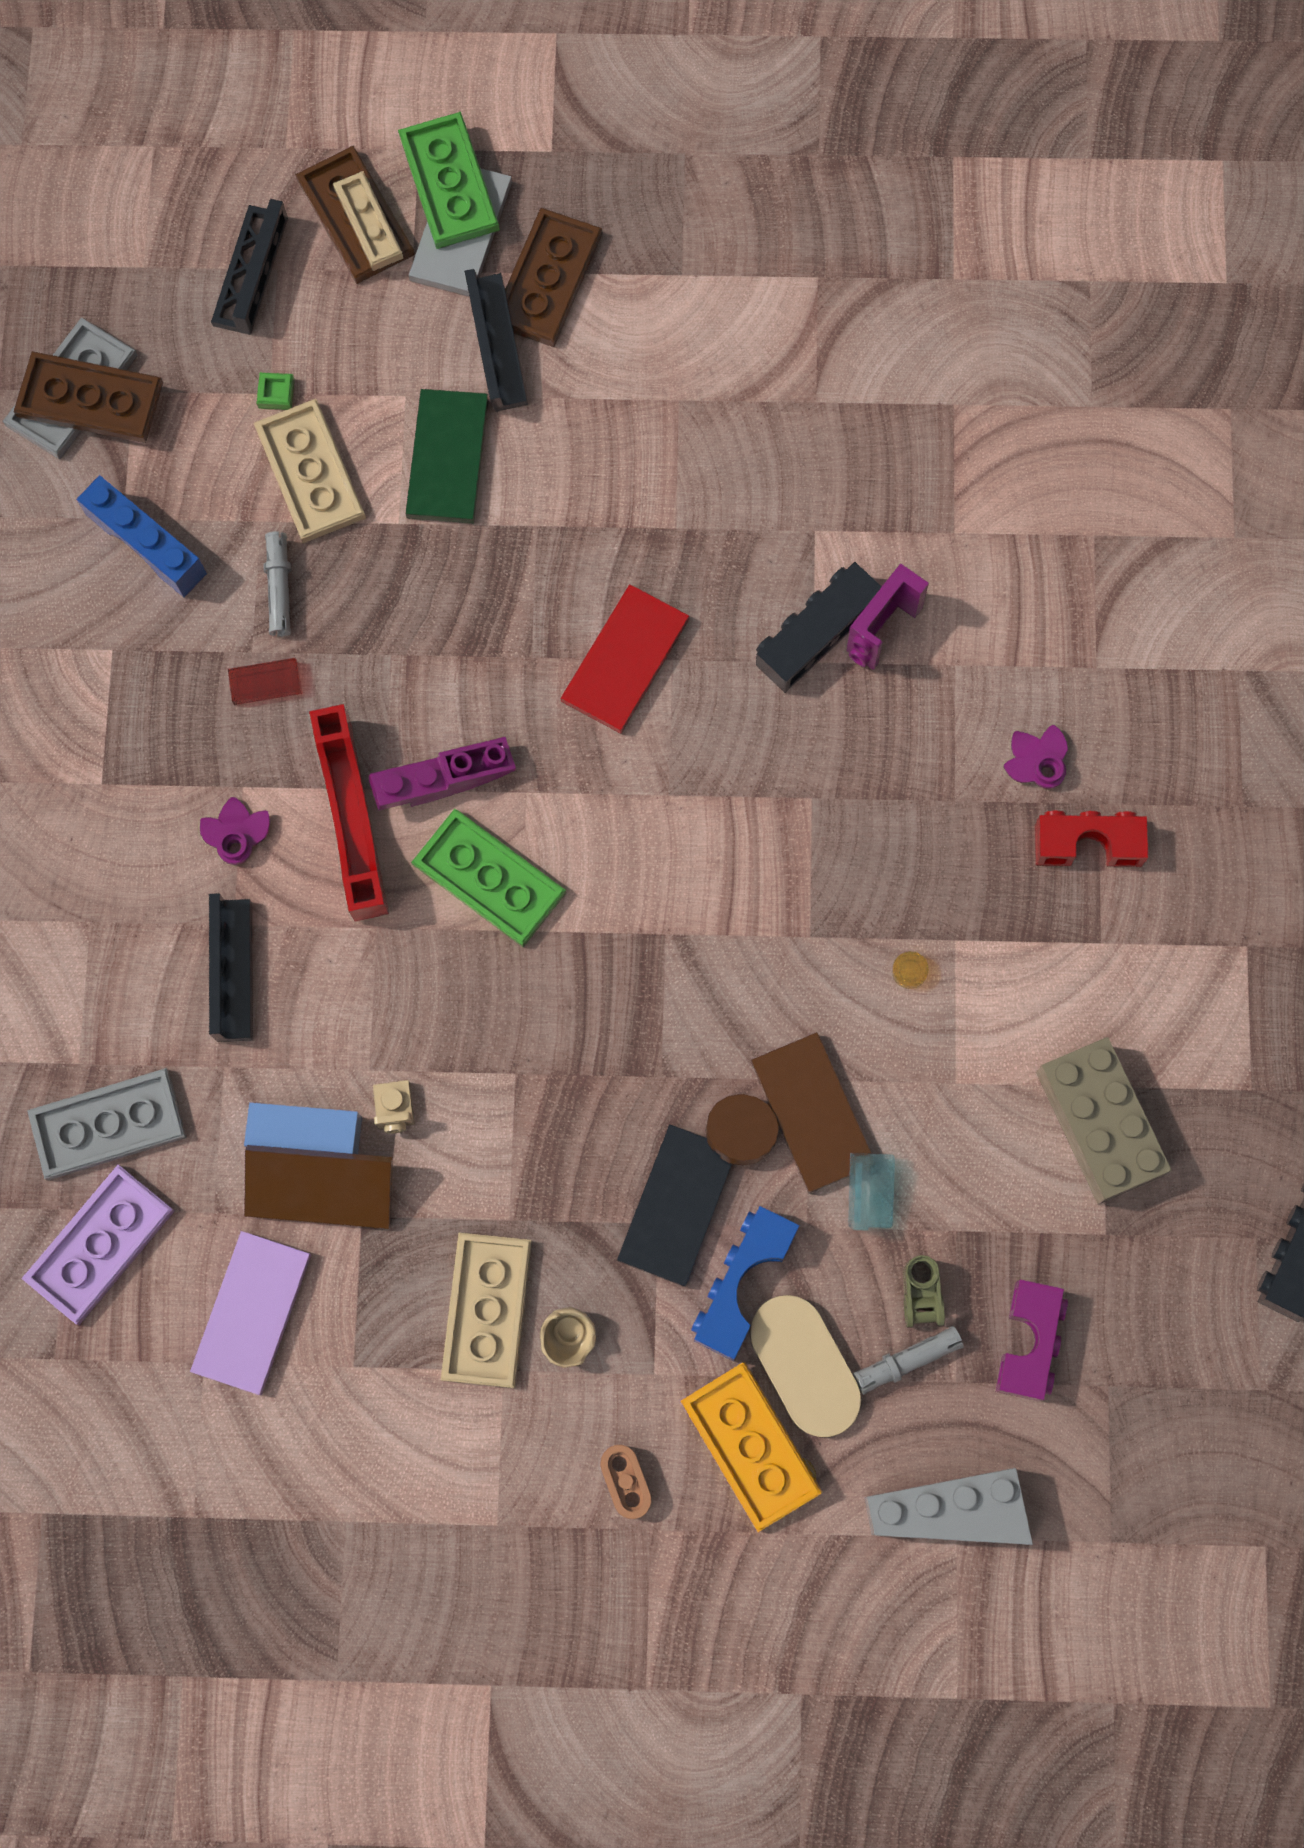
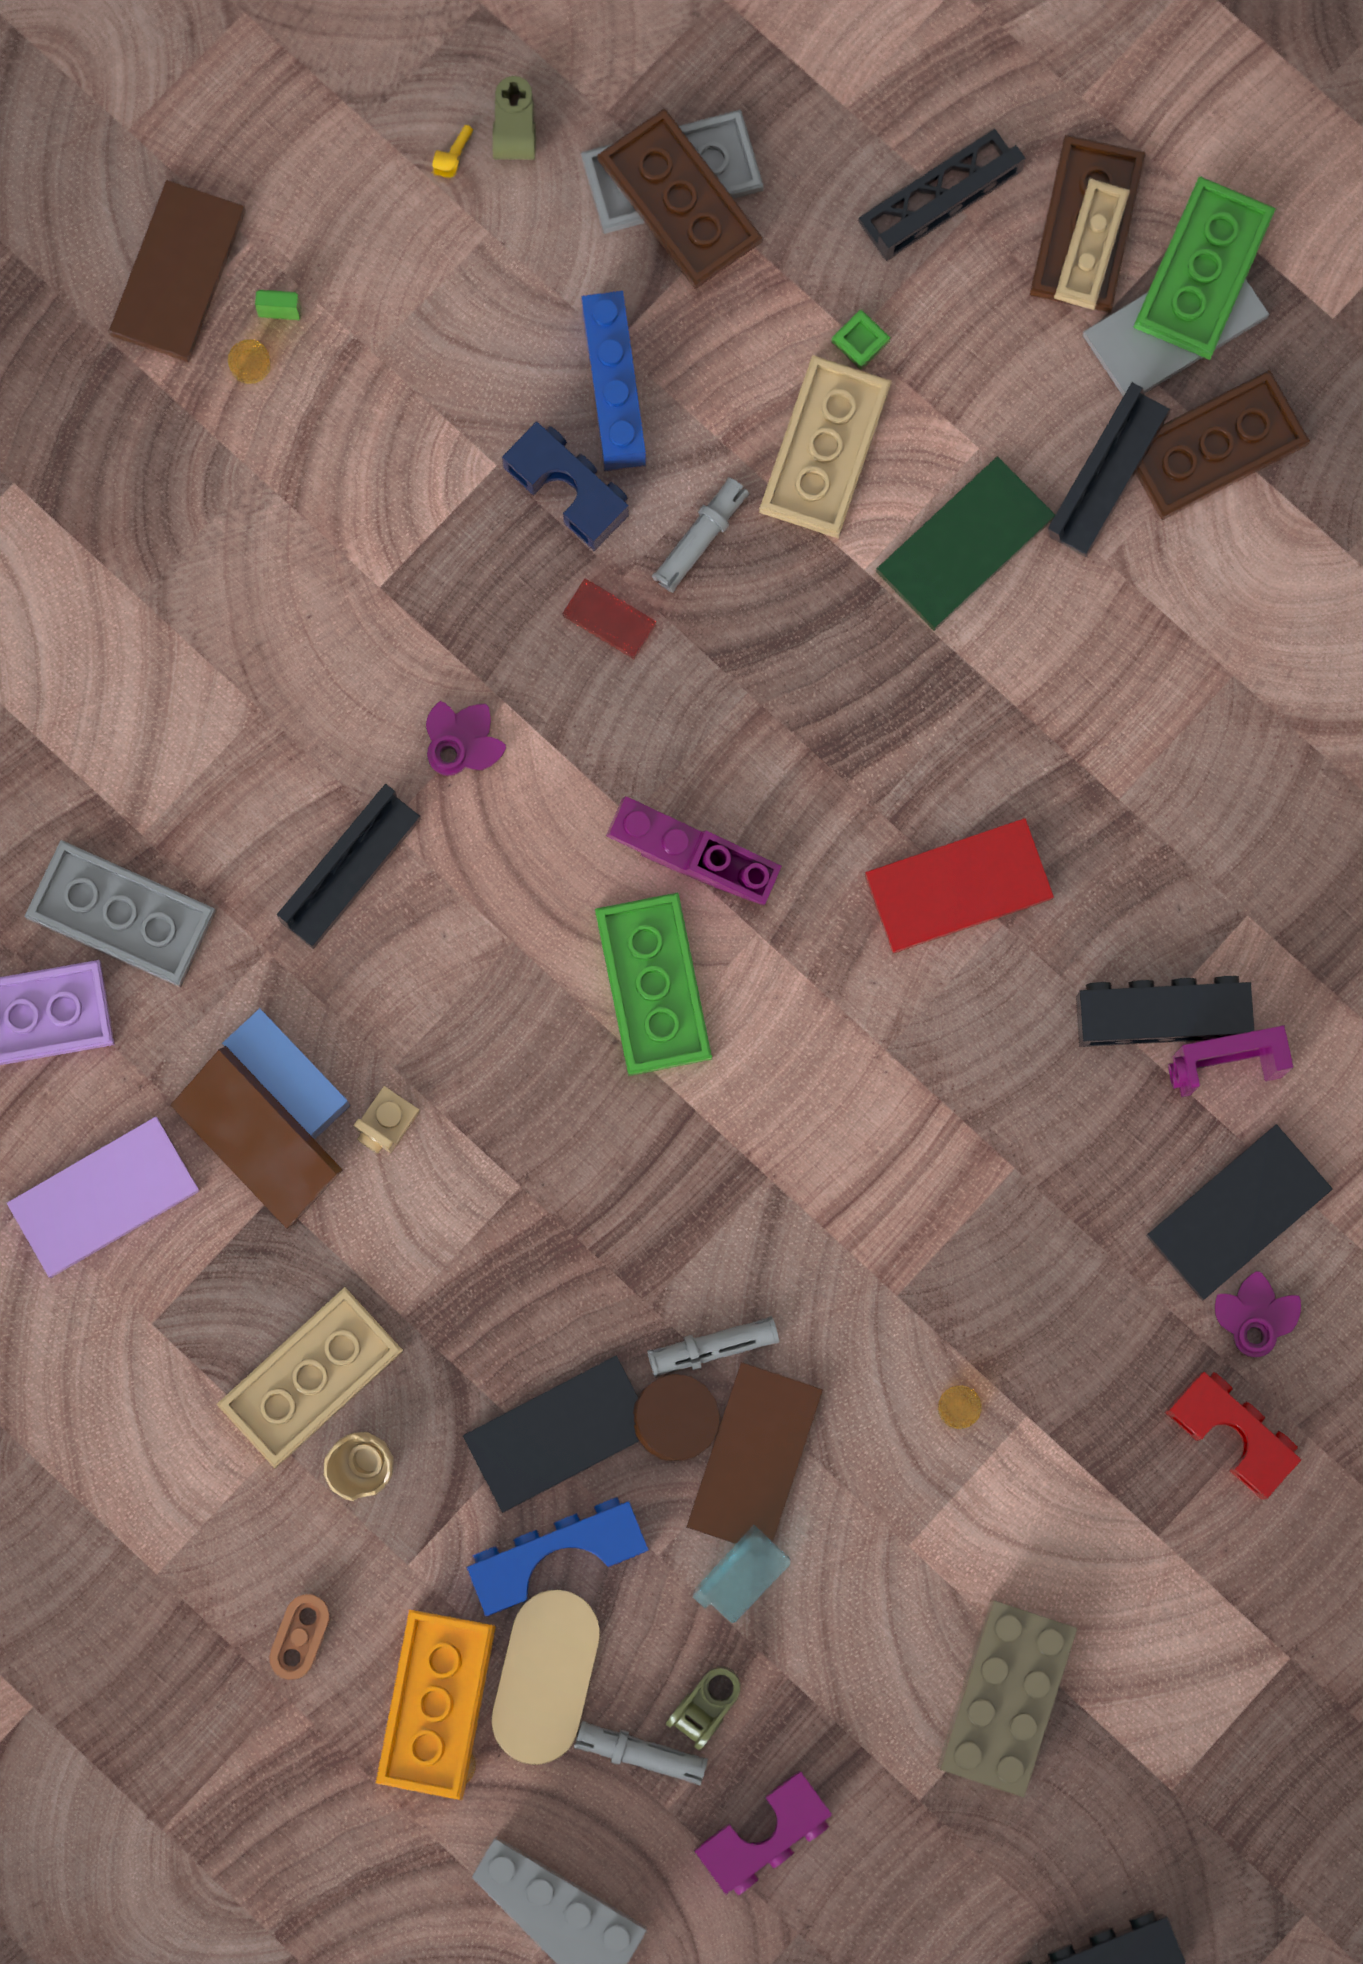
camera: 35 degrees right, 5 degrees up
red arch [309,704,389,922] -> none
none -> dark blue arch [502,421,629,551]
none -> light grey pin [647,1316,779,1377]
none -> black tile [1146,1124,1333,1301]

